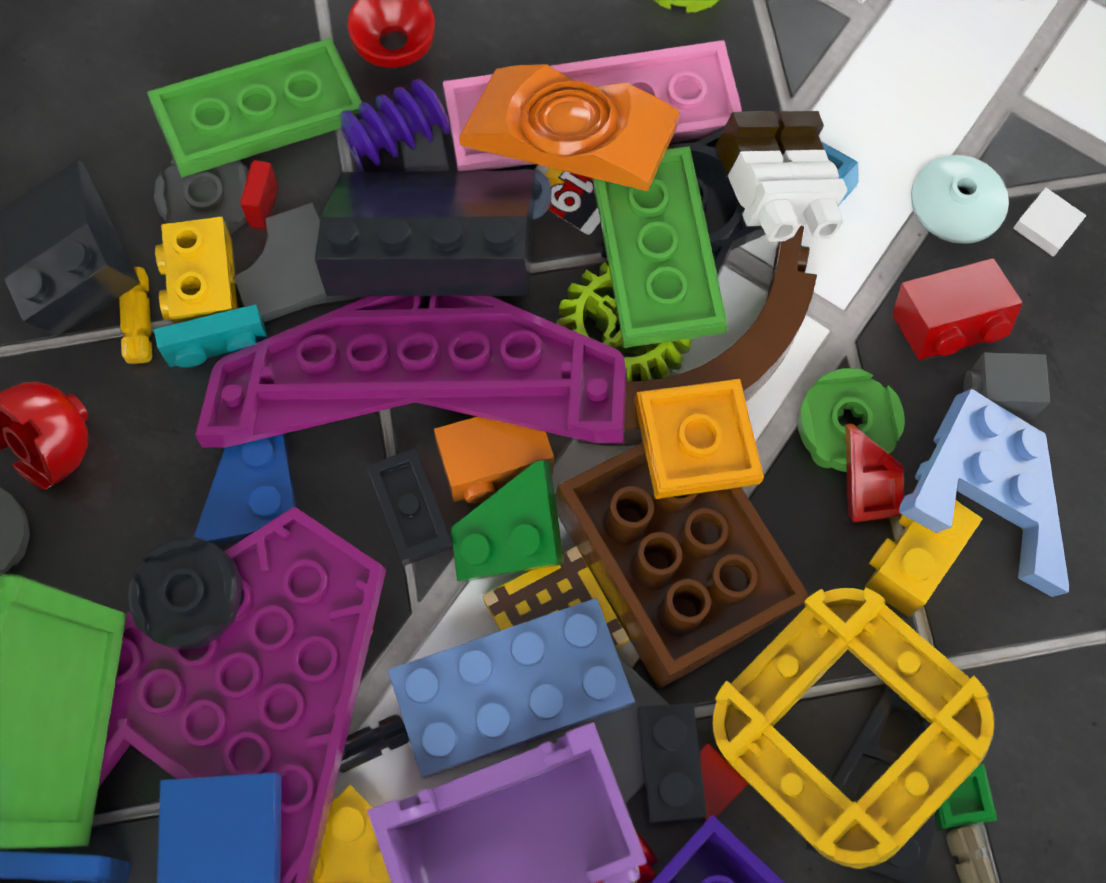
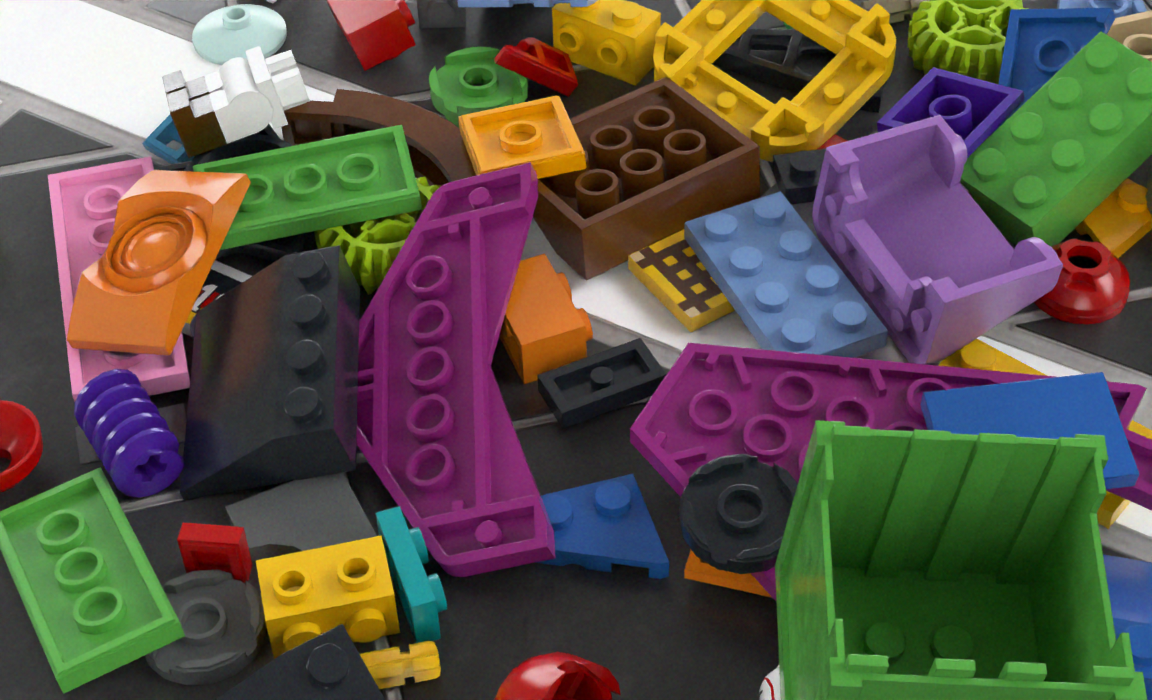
camera: 90 degrees left, 25 degrees down
green wing [450,460,564,582] -> none

